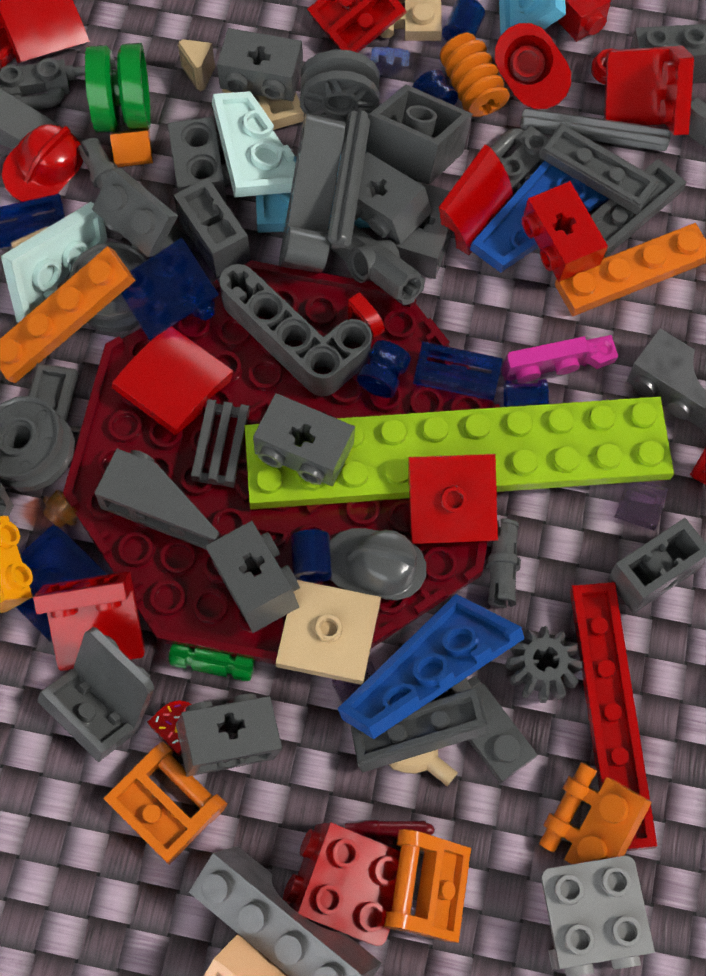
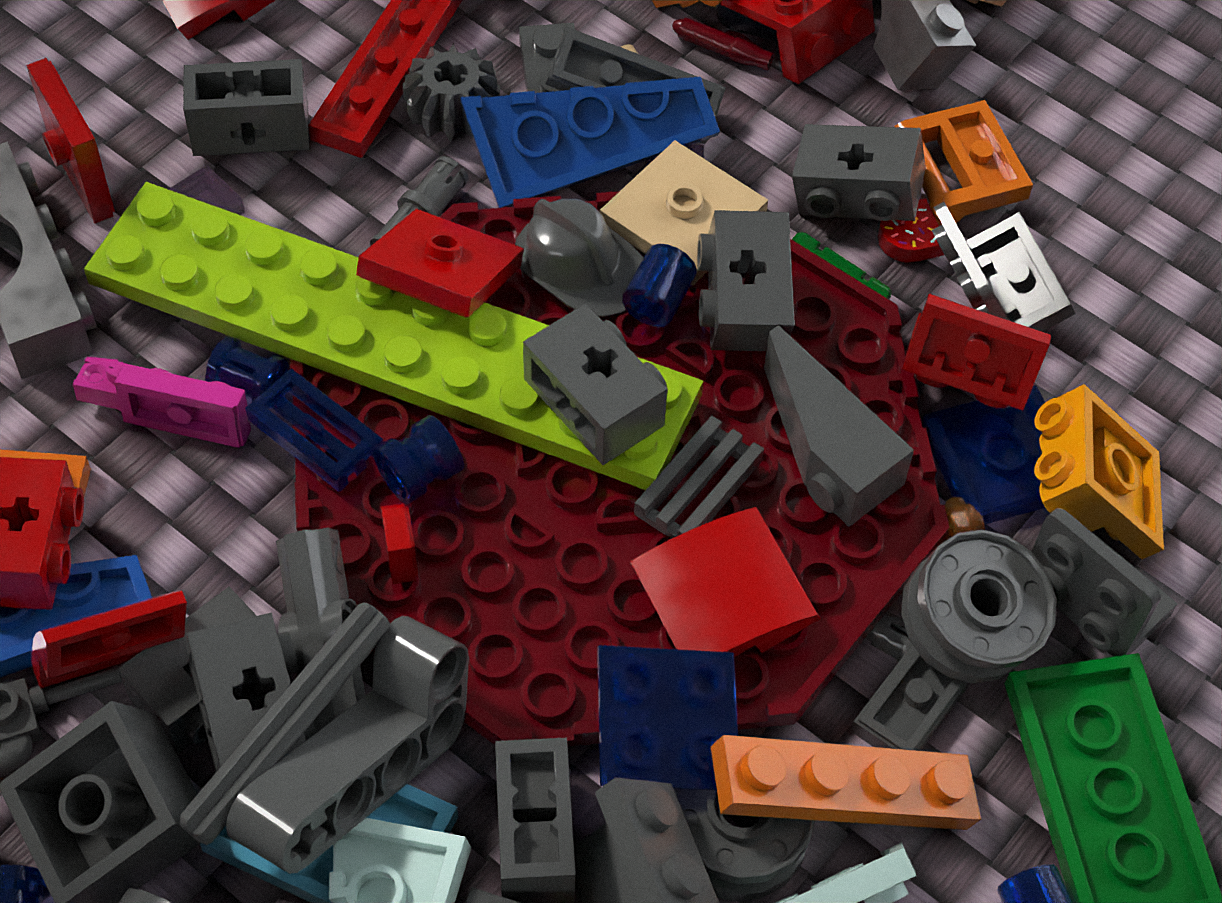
camera: 155 degrees left, 10 degrees down
dark grey beam [219,264,372,396] -> none

